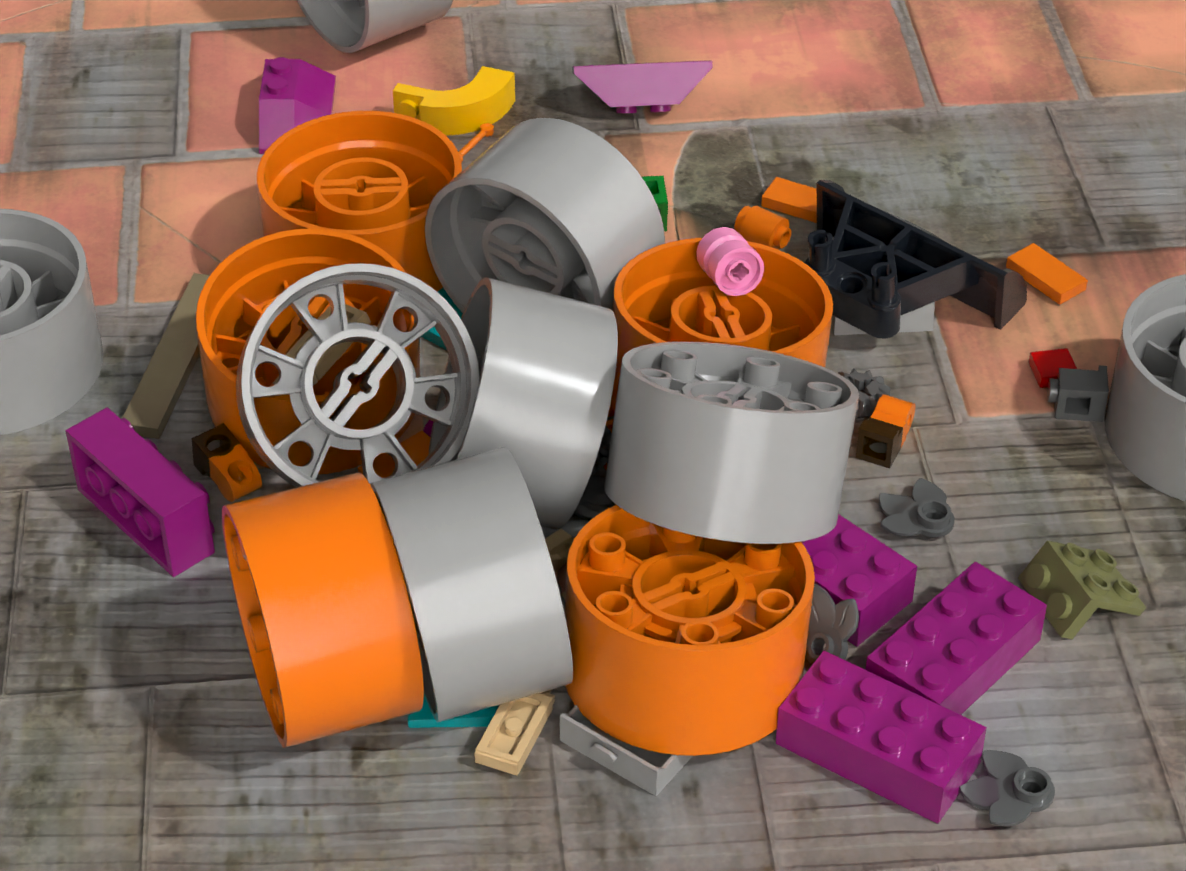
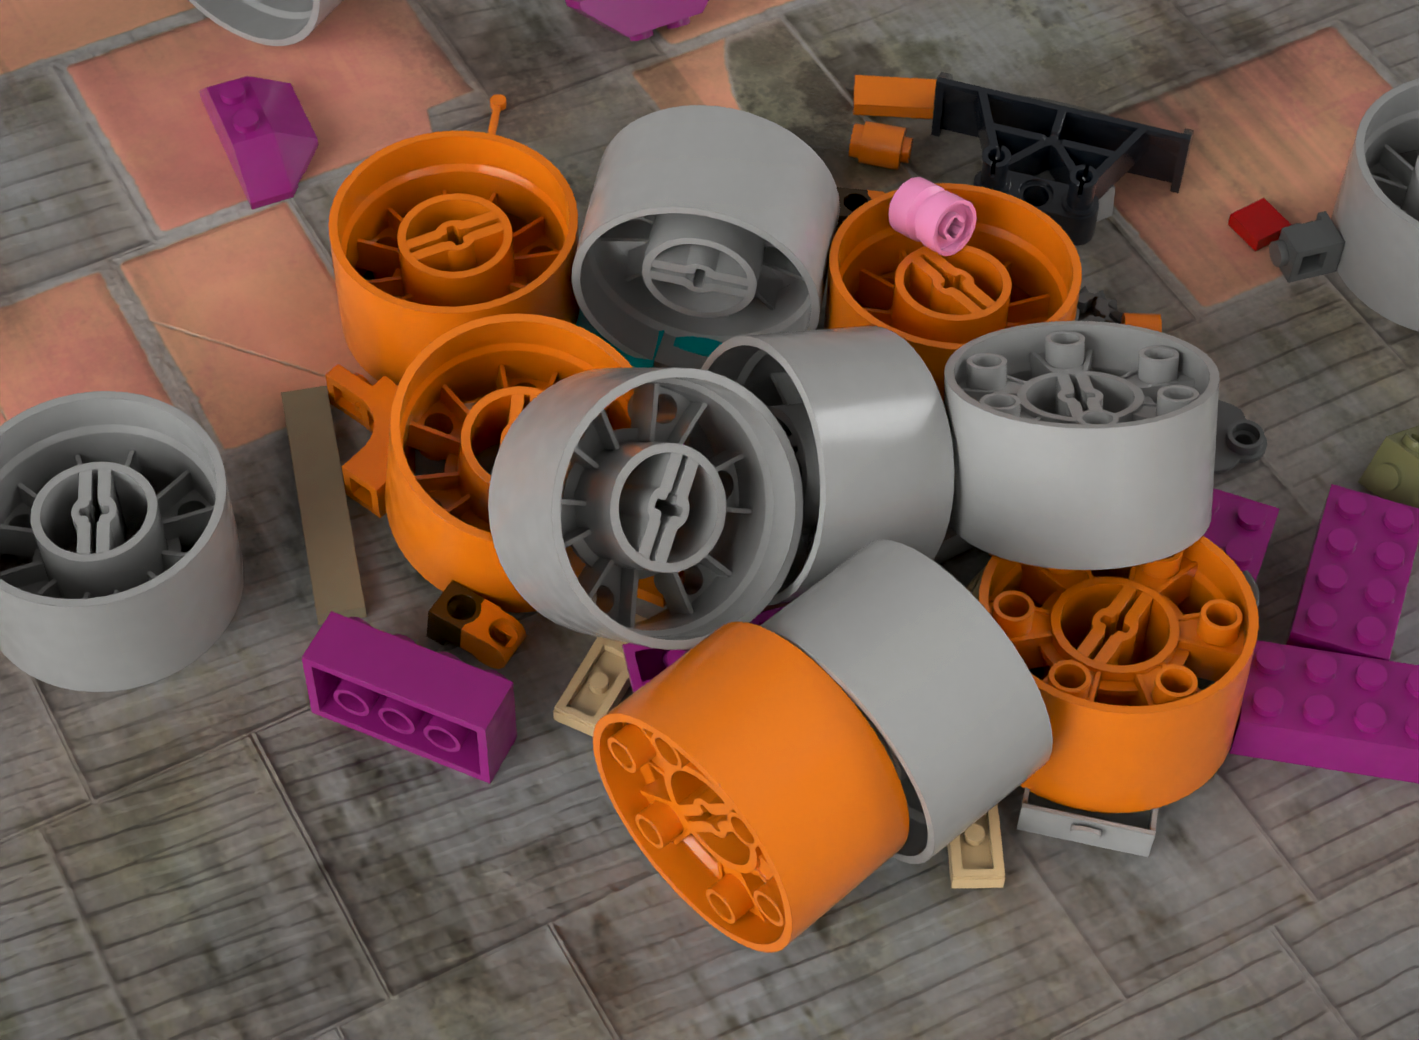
camera: 25 degrees left, 10 degrees up
yellow arch [392,66,515,136] -> none
orange tile [1006,243,1088,305] -> none

